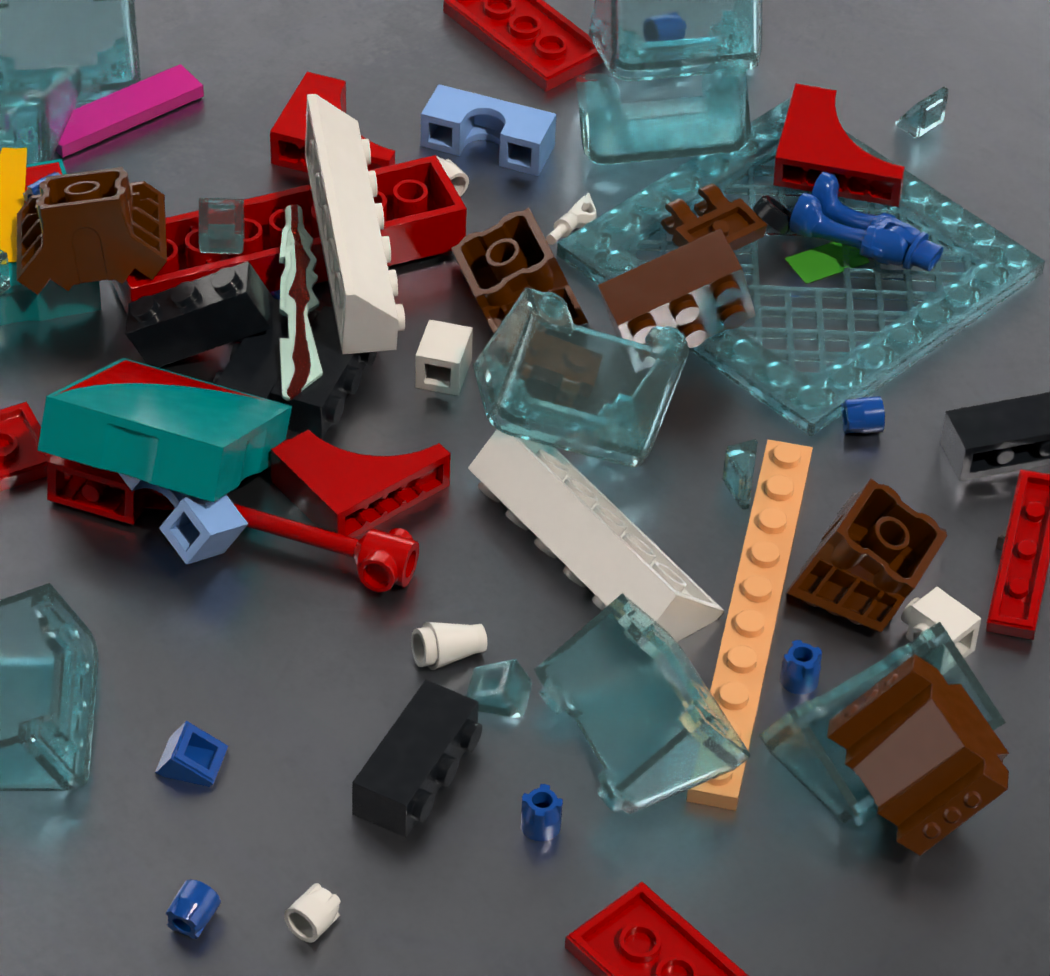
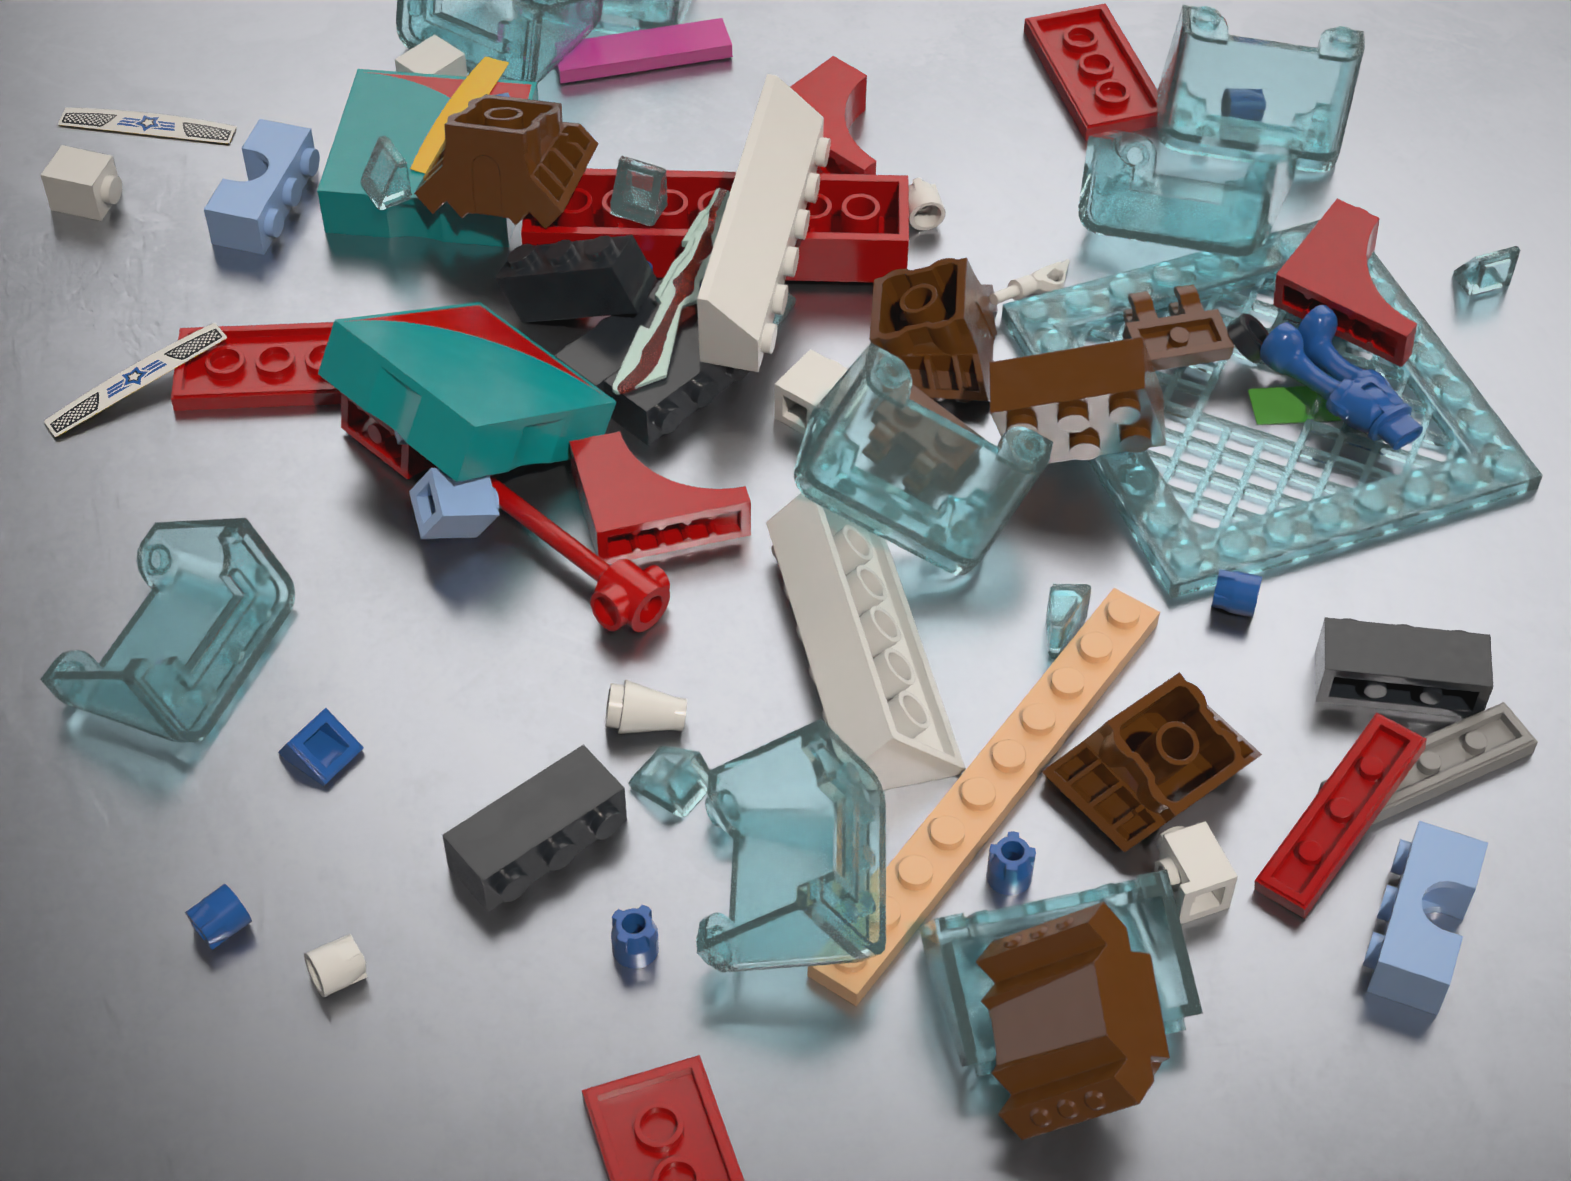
camera: 25 degrees right, 5 degrees up
light blue arch [420,84,556,176] -> none

